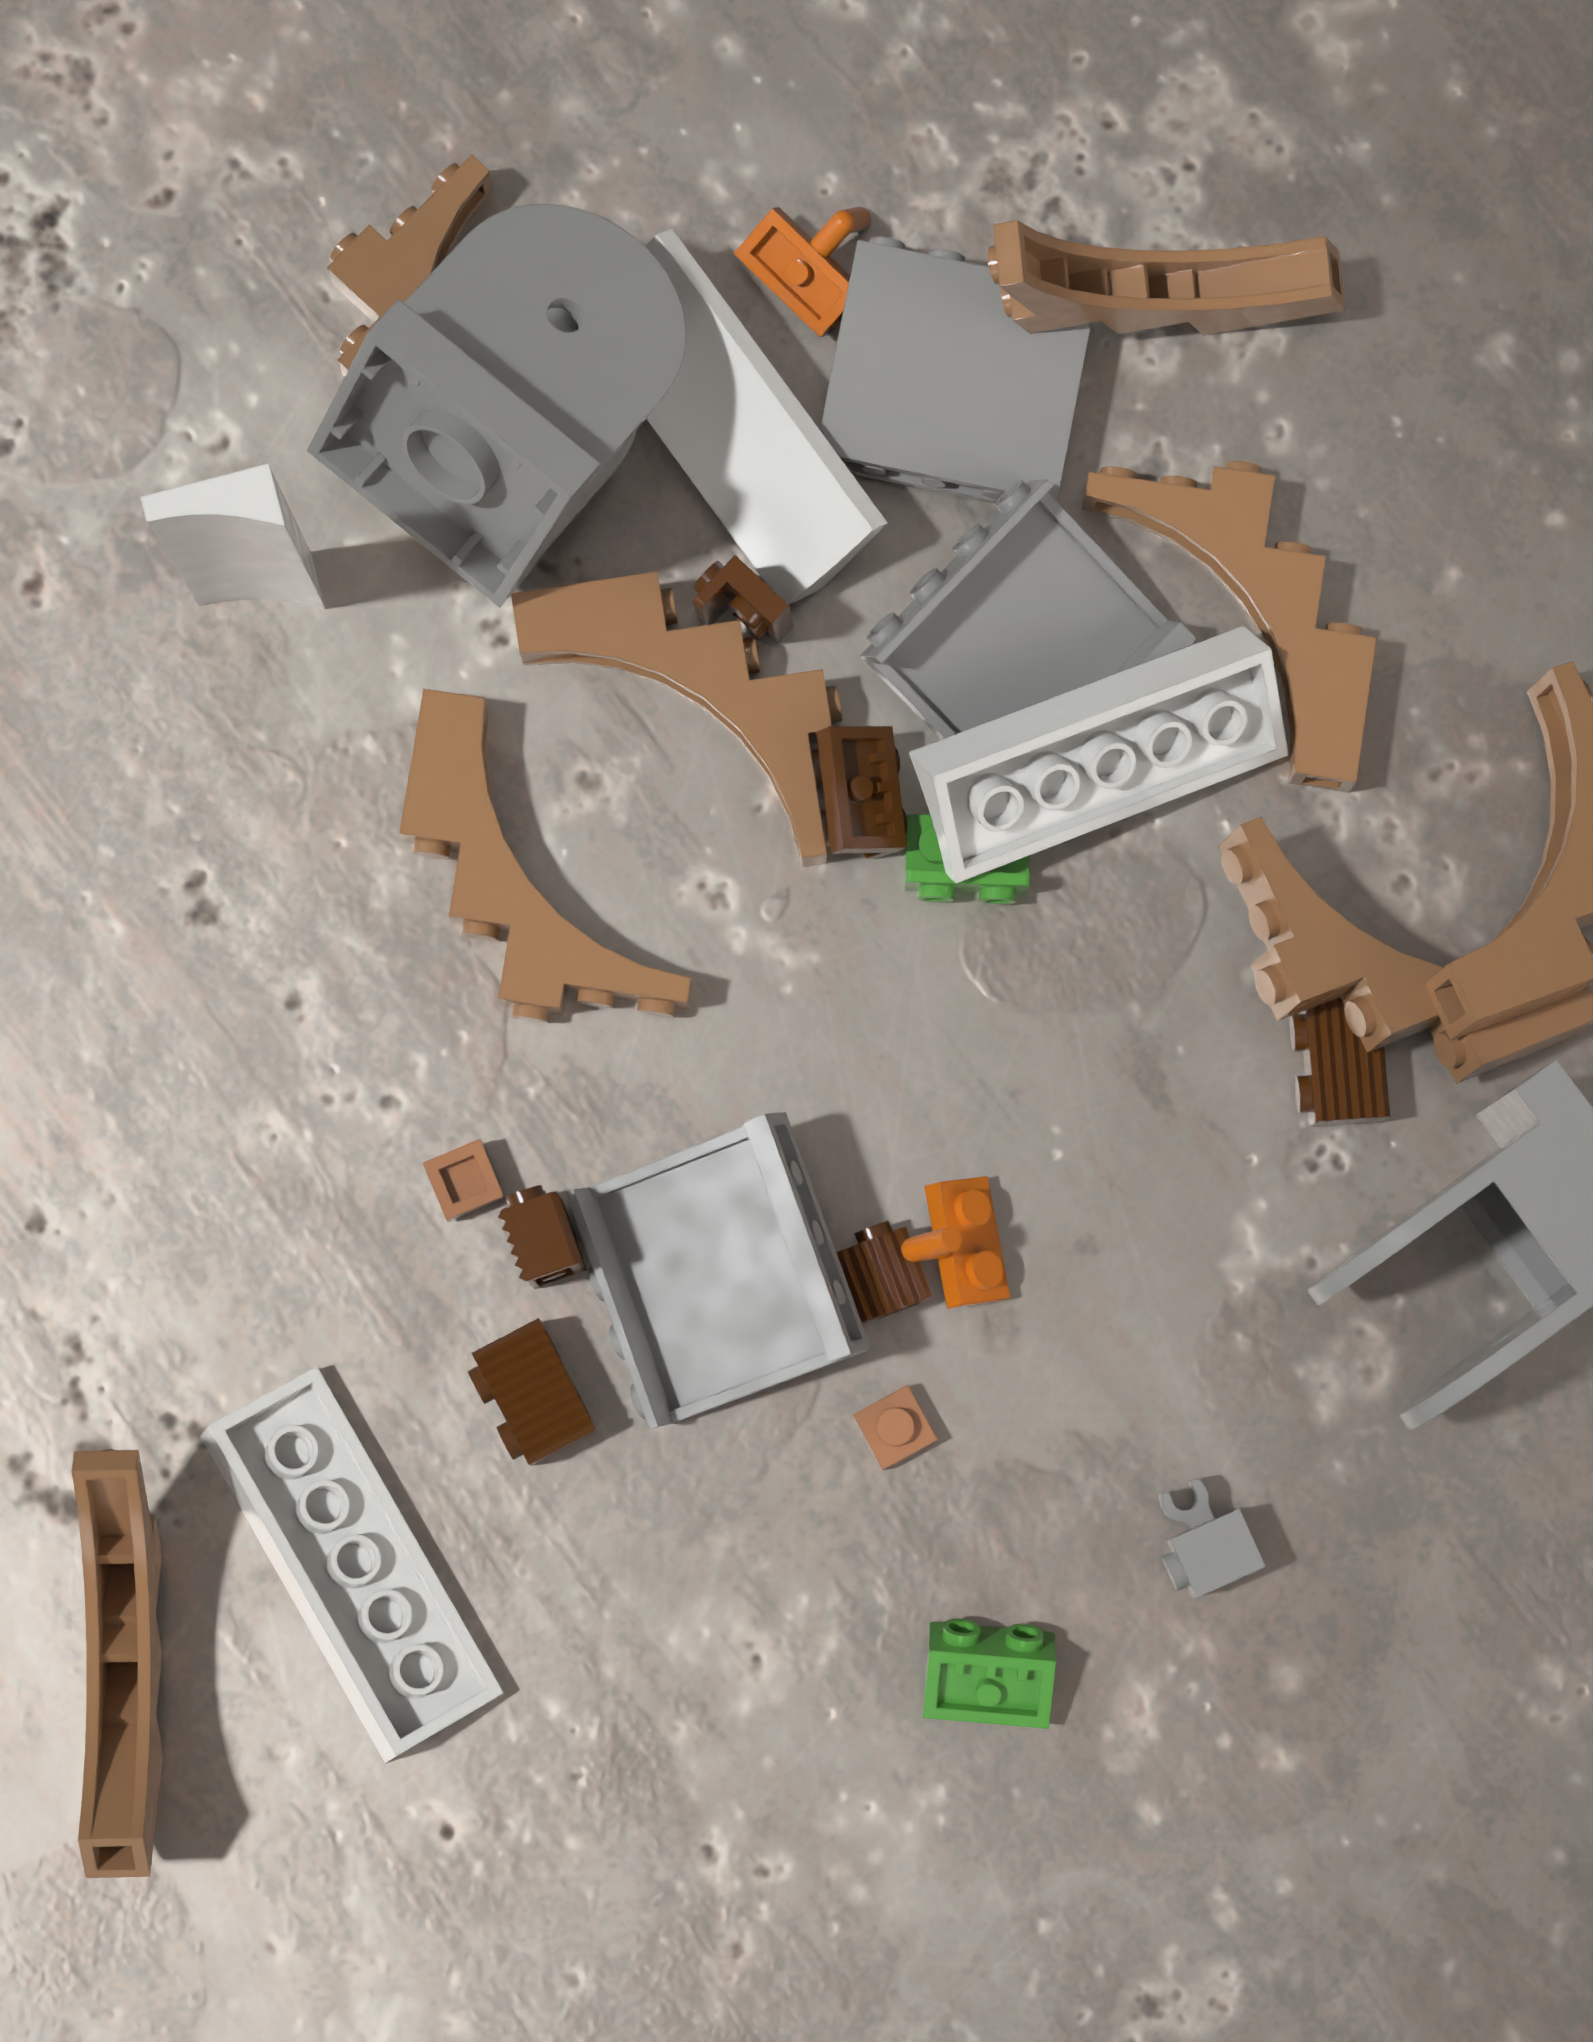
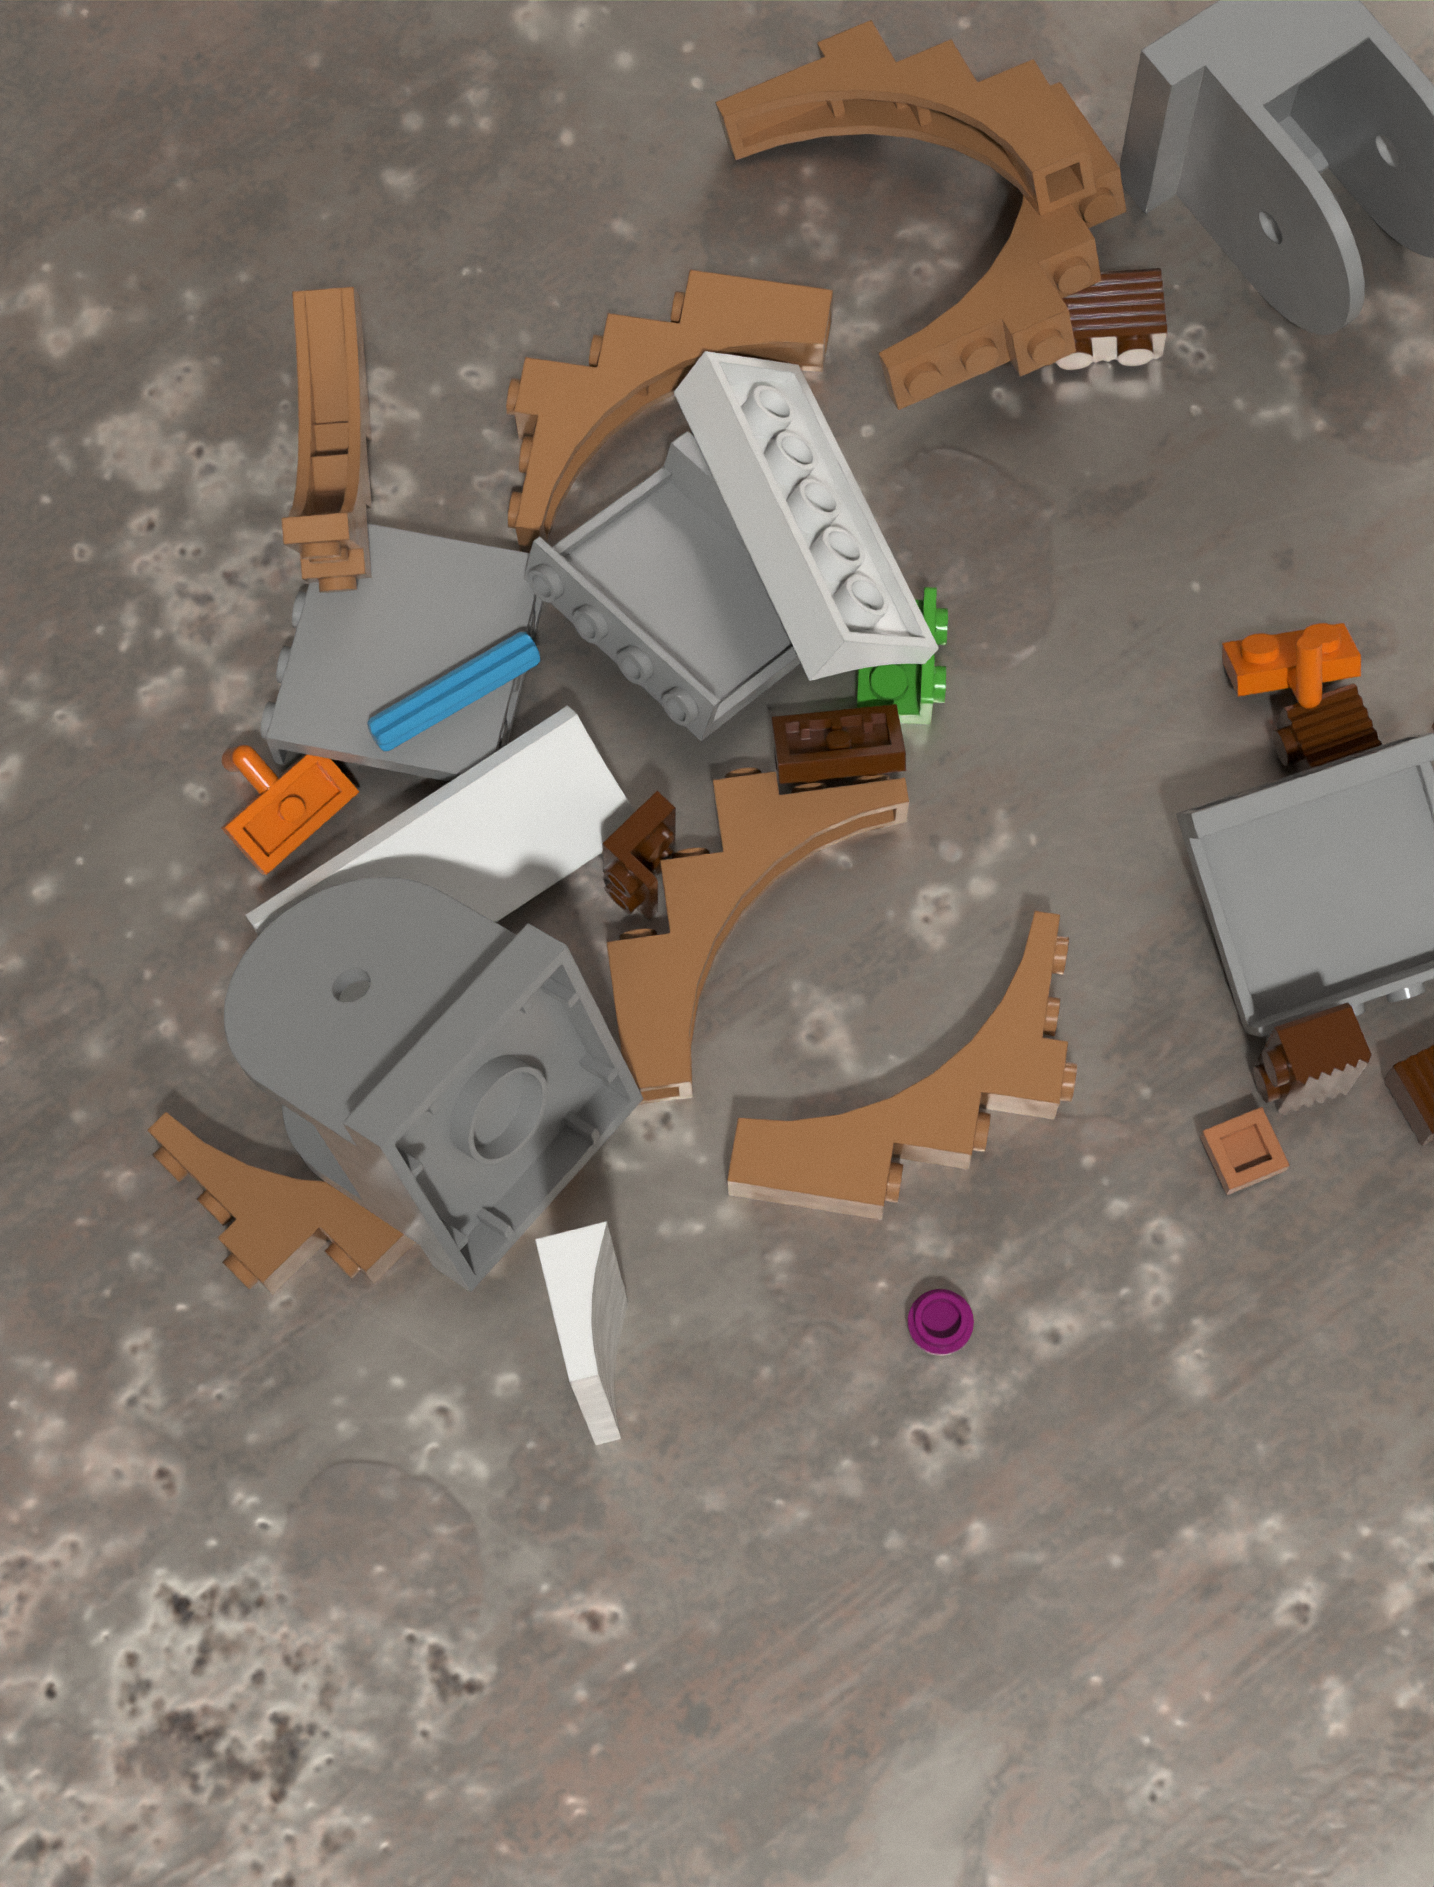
camera: 85 degrees left, 10 degrees down
none -> dark azure axle [367,632,541,751]
none -> magenta plate [907,1289,974,1356]

